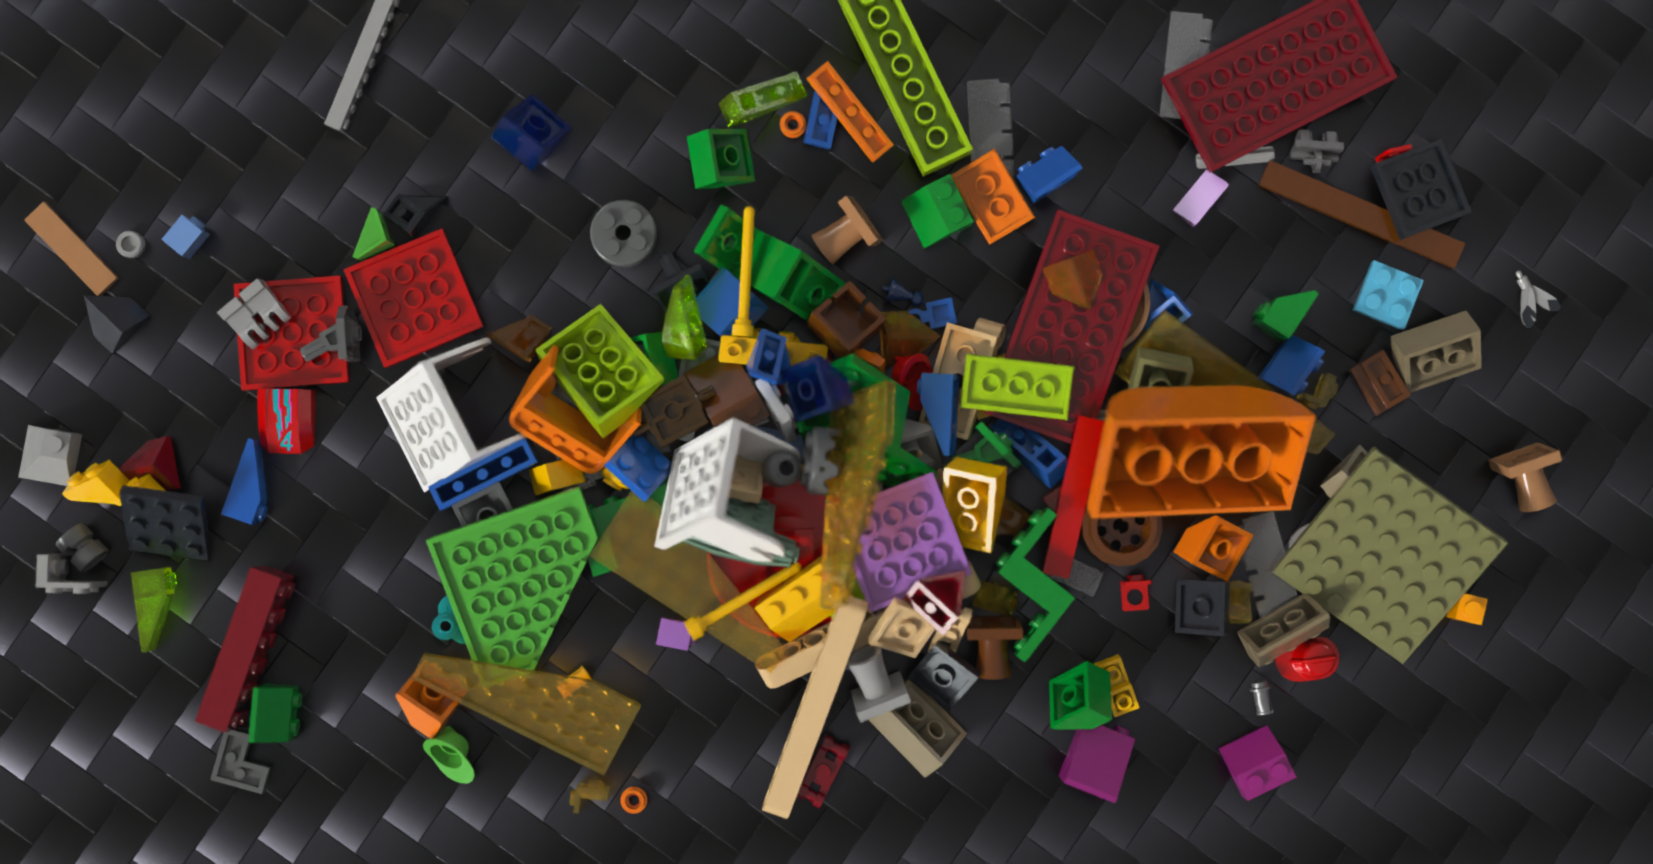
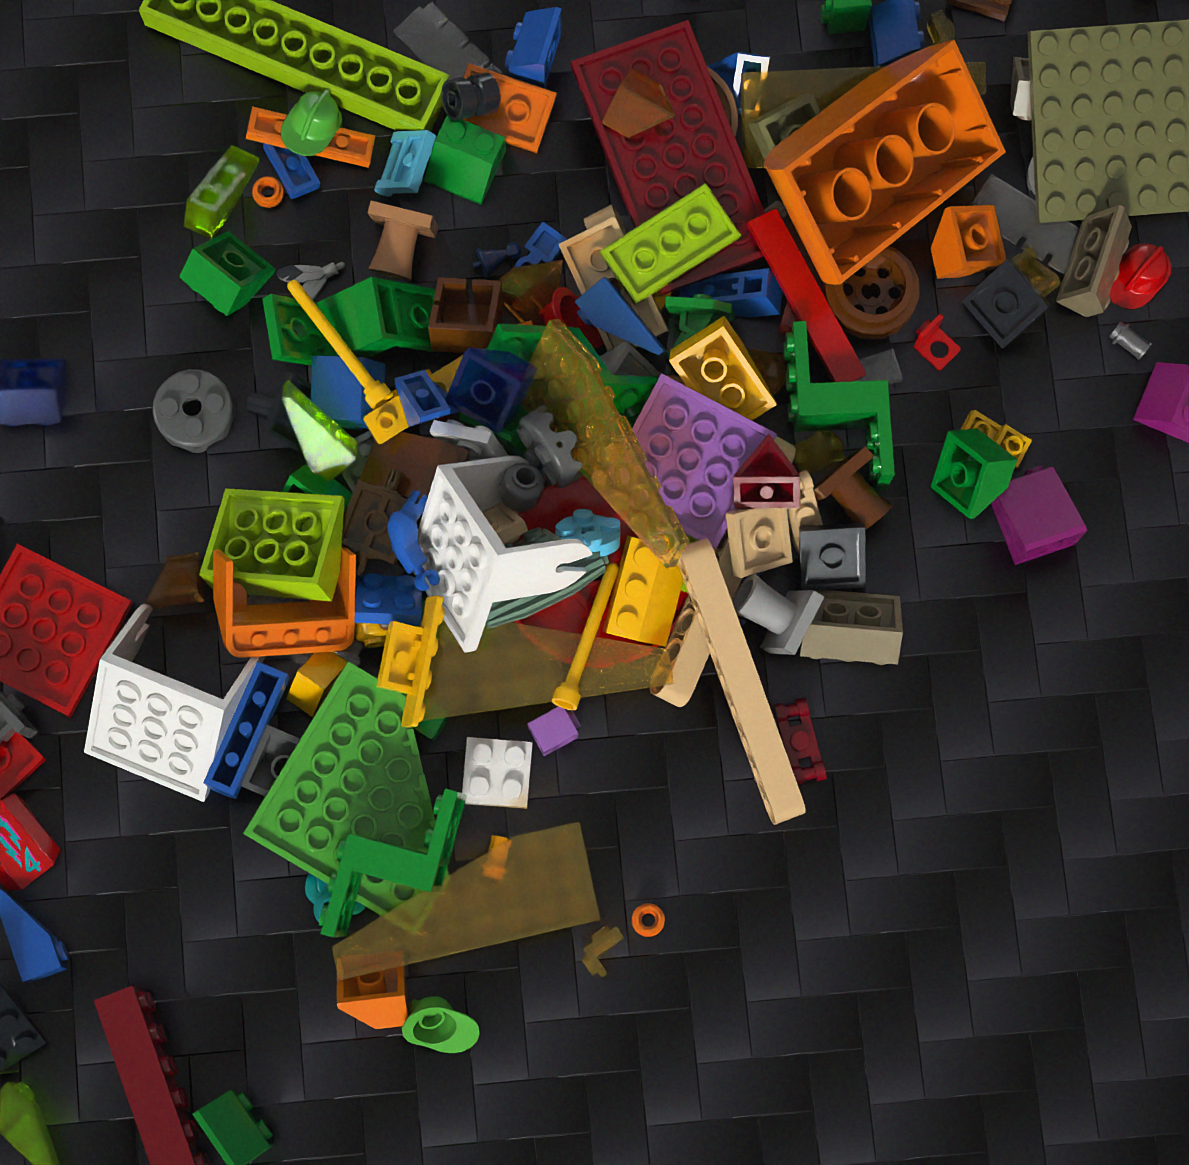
camera: 40 degrees left, 10 degrees down
none -> light grey piece [277,262,345,301]
none -> bright green piece [281,89,342,156]
none -> green bracket [319,789,467,938]
none -> medium azure plate [374,130,436,197]
none -> yellow bracket [376,595,445,728]
none -> blue arm [387,490,440,591]
none -> black wheel [441,73,500,120]
none -> white plate [462,737,533,809]
none -> medium azure plate [555,509,620,558]

